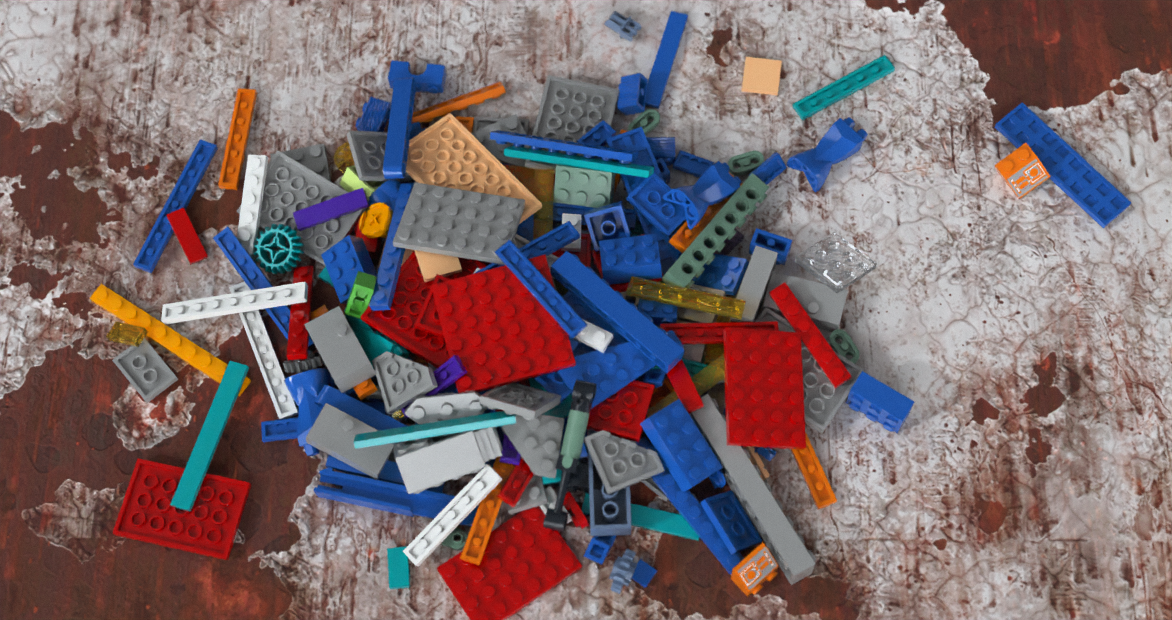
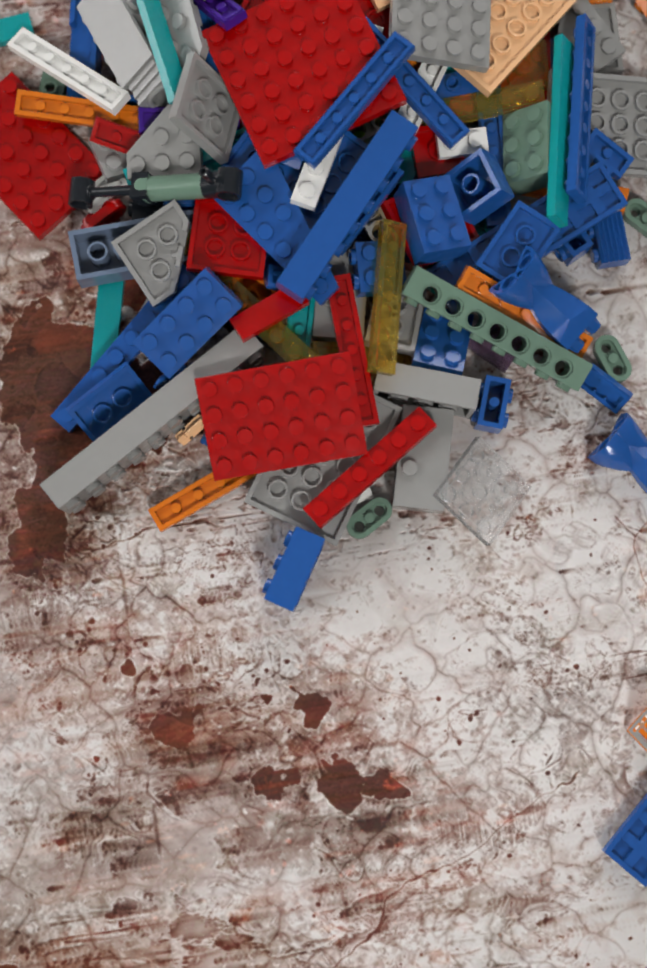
camera: 75 degrees right, 15 degrees up
blue slope [584,536,617,565] -> none
sand blue gear [609,549,637,594] -> none
blue tile [632,559,657,588] -> none
blue plate [673,150,714,178] -> none
orange slope [731,542,778,597] -> none

